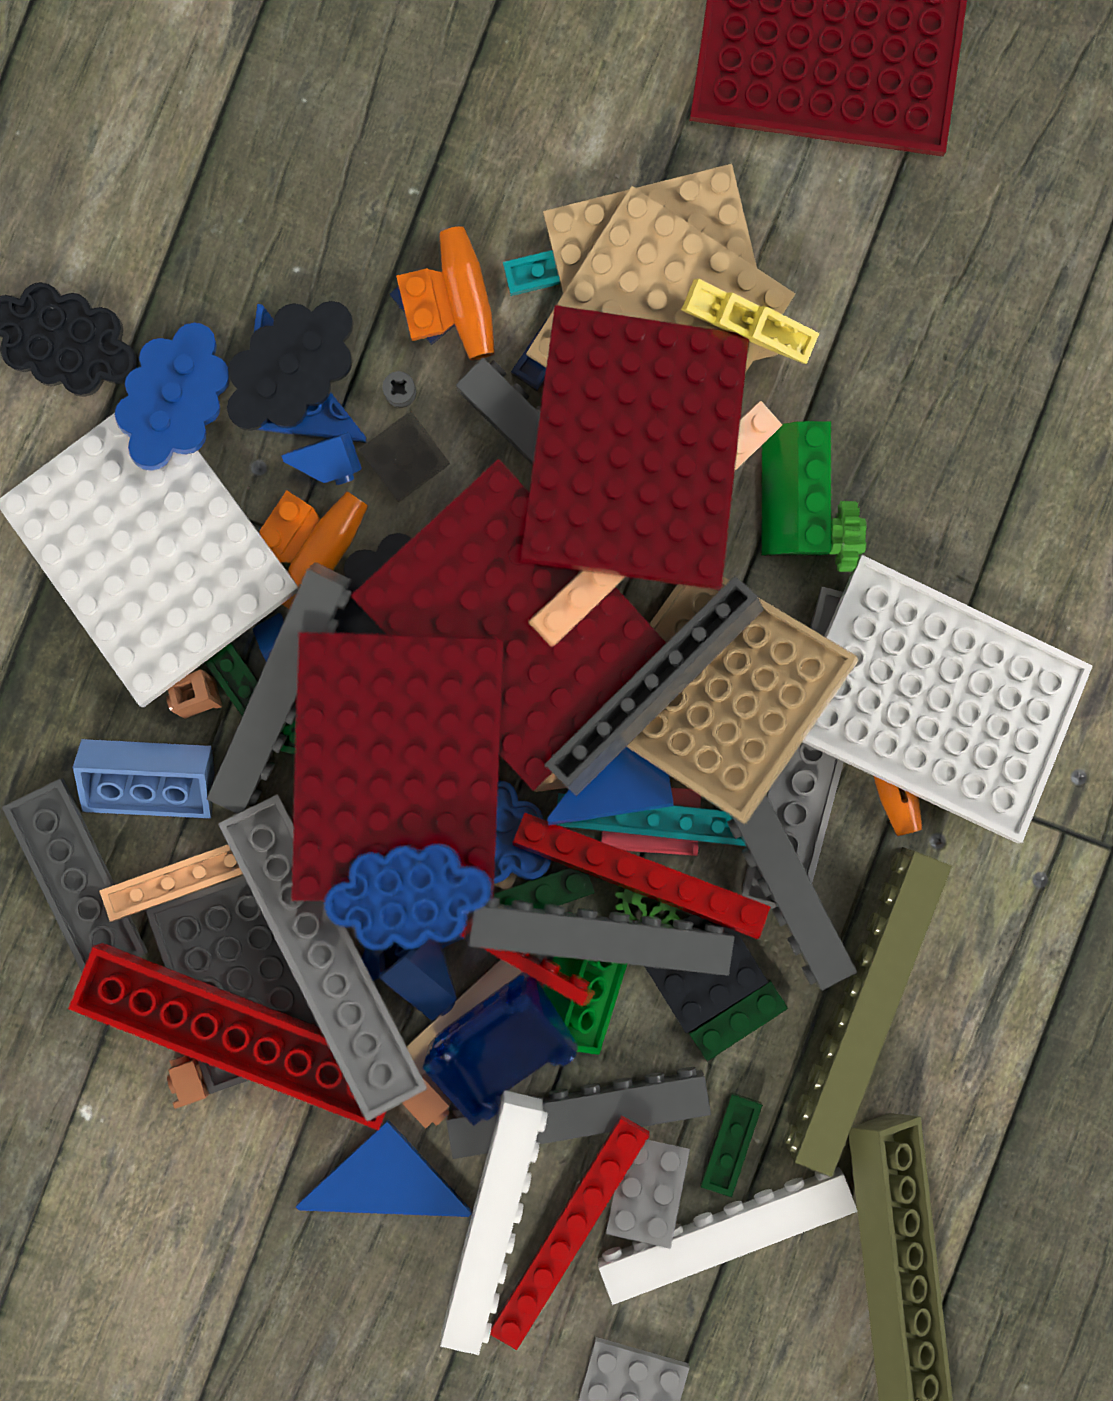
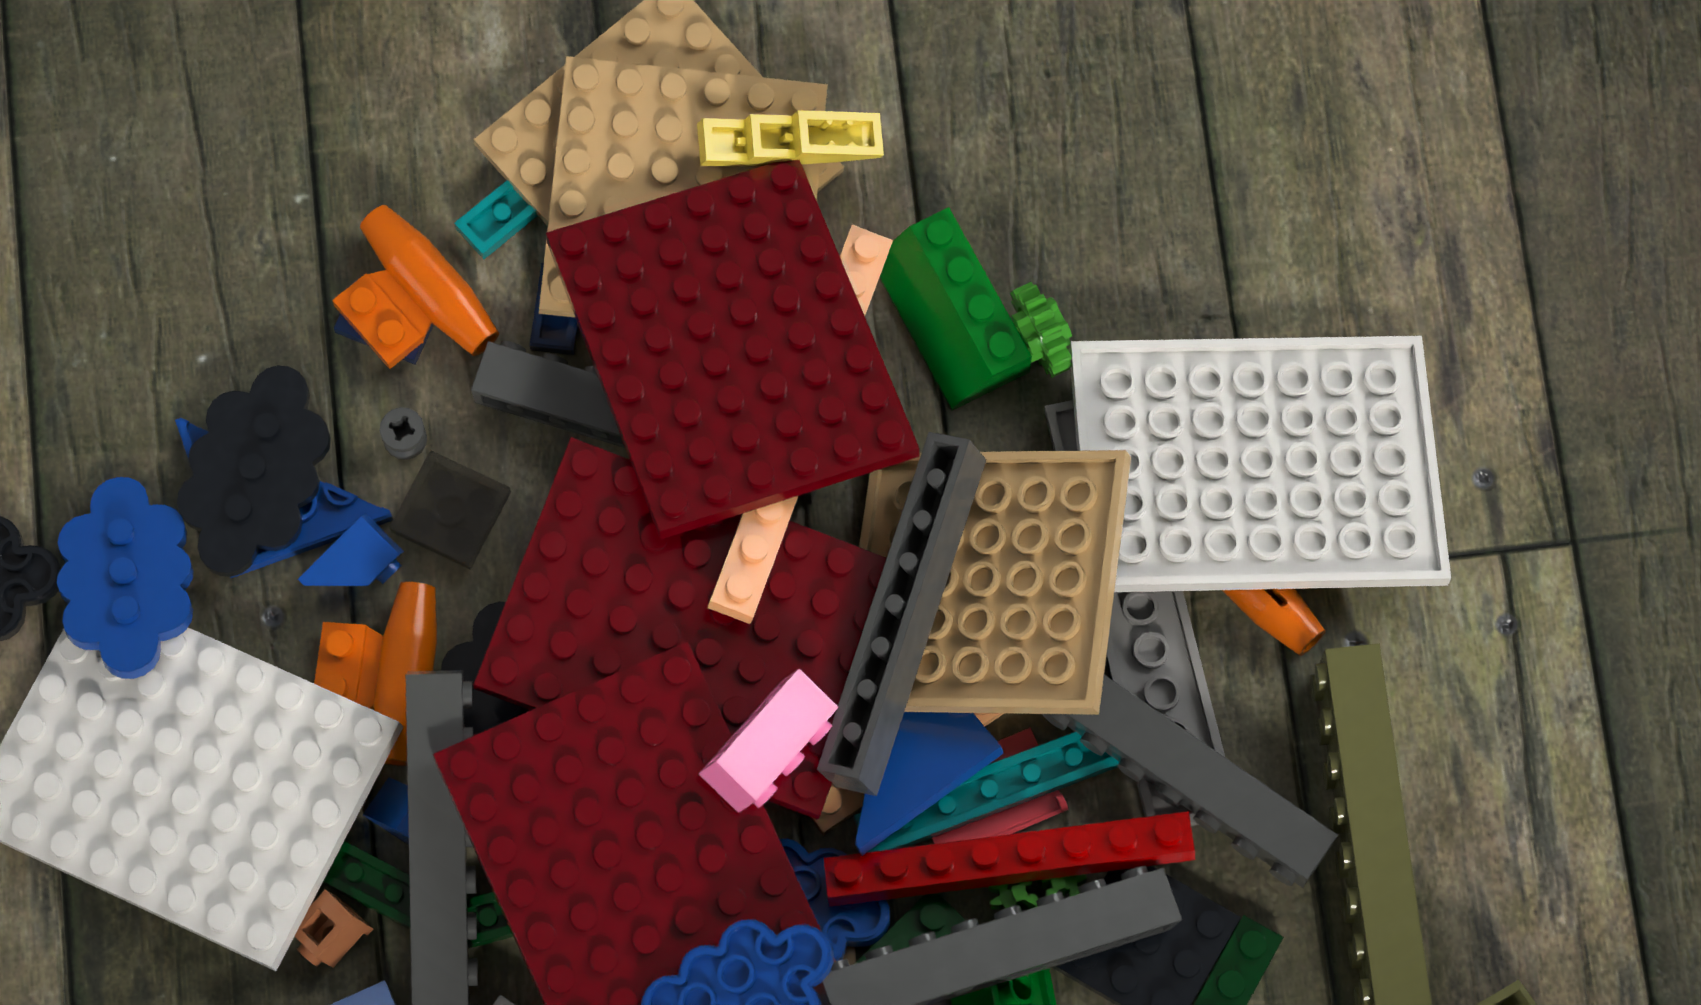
camera: 25 degrees left, 15 degrees down
none -> bright pink brick [699,668,838,813]

